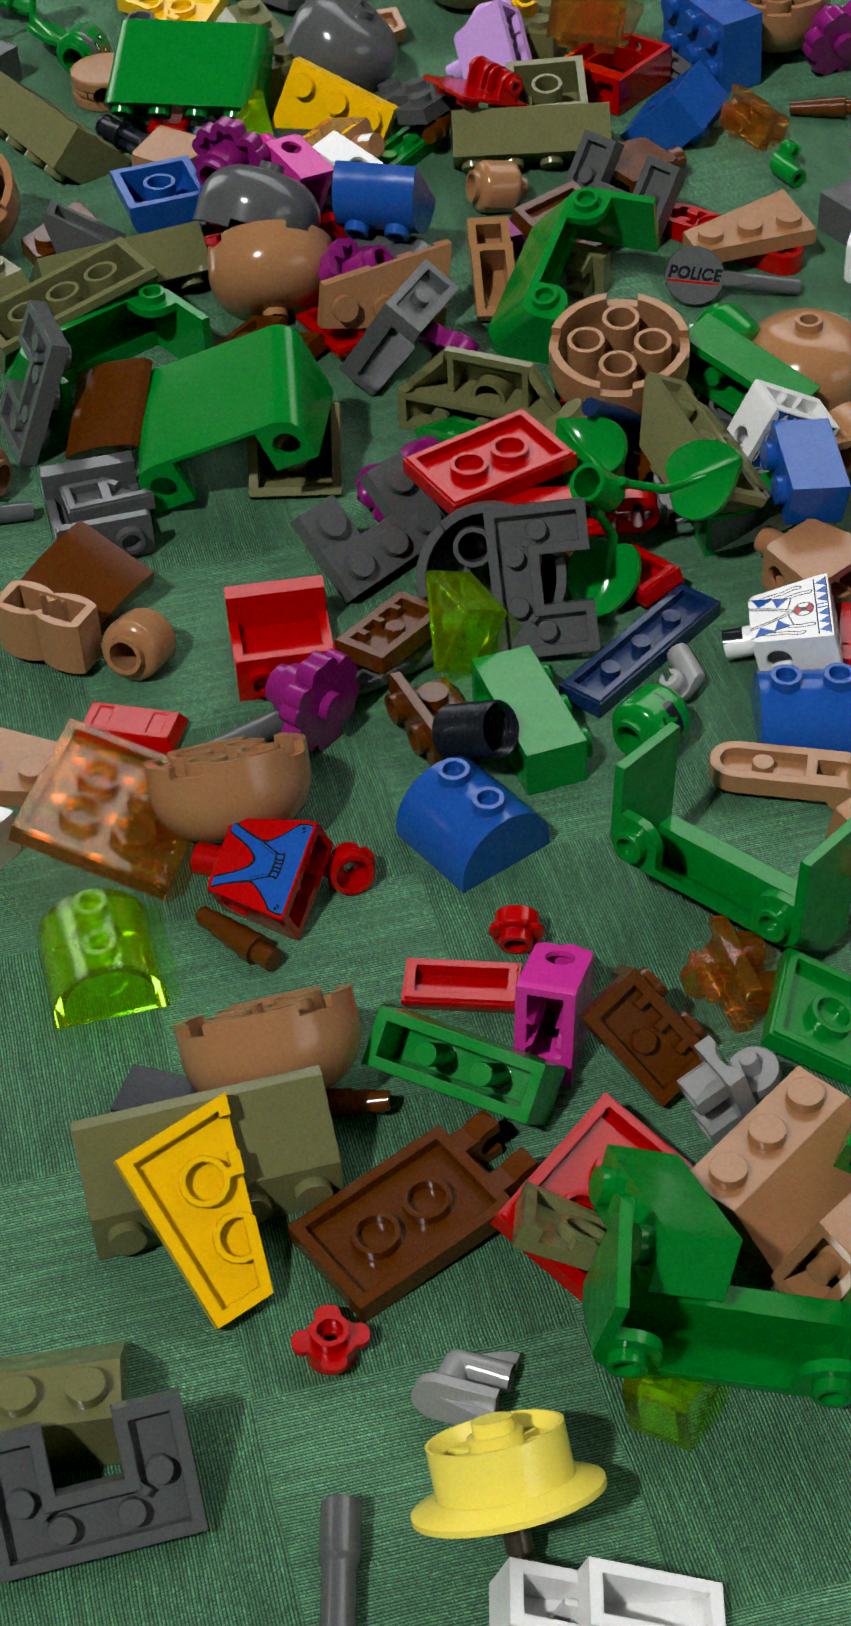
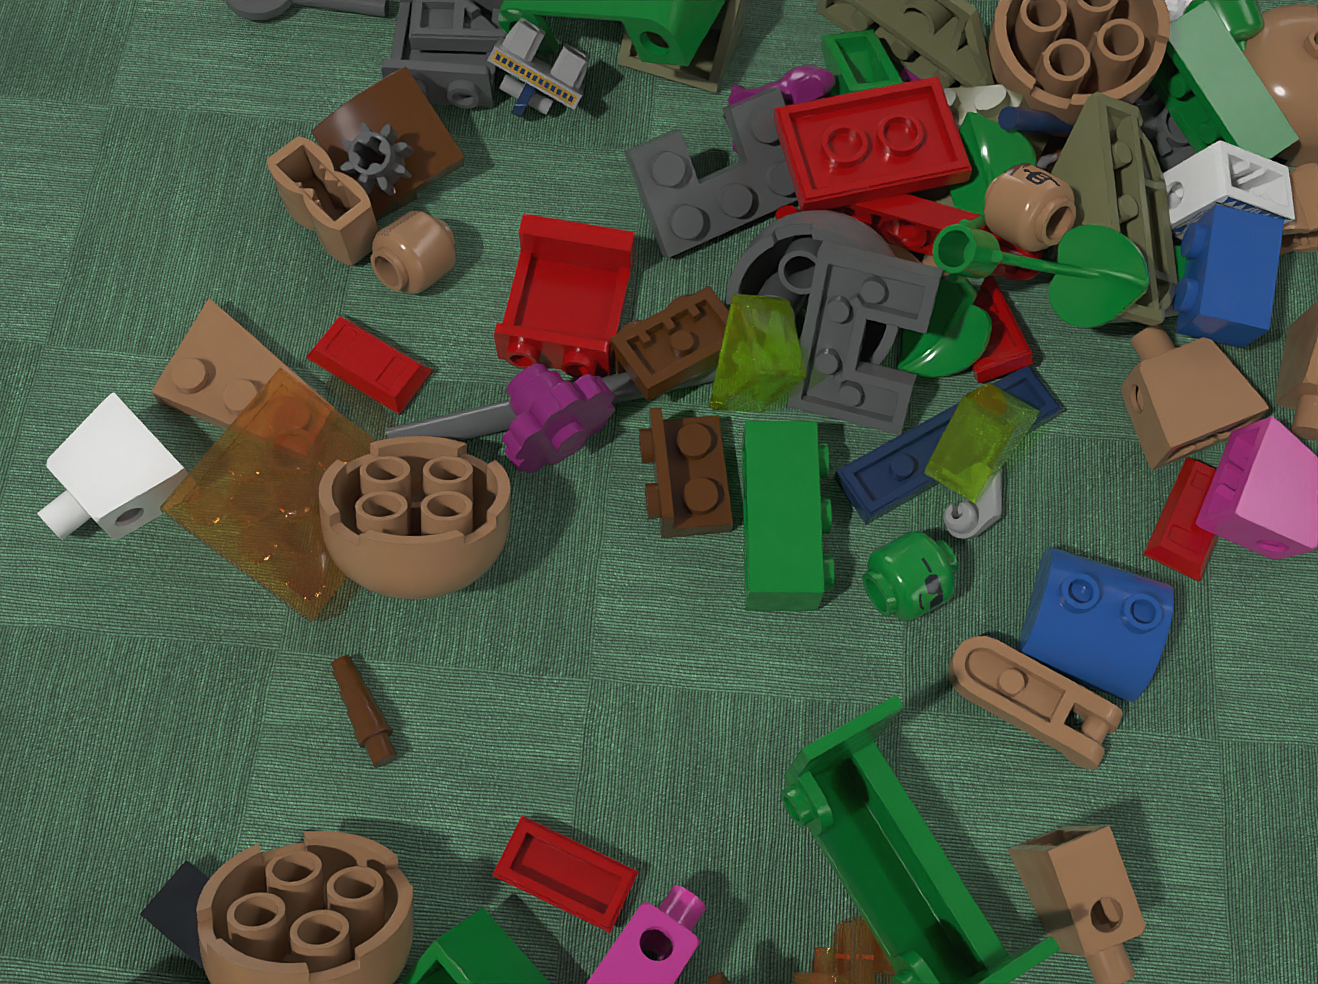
camera: 15 degrees right, 25 degrees up
clear neon green brick [37,888,170,1030] -> none
red torso [190,818,334,941] -> none
red plate [323,842,375,895] -> none
blue brick [396,756,549,893] -> none
black piece [432,699,519,760] -> none
red plate [488,905,545,954] -> none
white torso [722,573,843,671] -> none
none -> dark grey gear [340,123,413,196]
none -> light grey hips [487,18,590,118]
none -> clear neon green slope [924,383,1040,504]
none -> medium nougat head [984,163,1076,252]

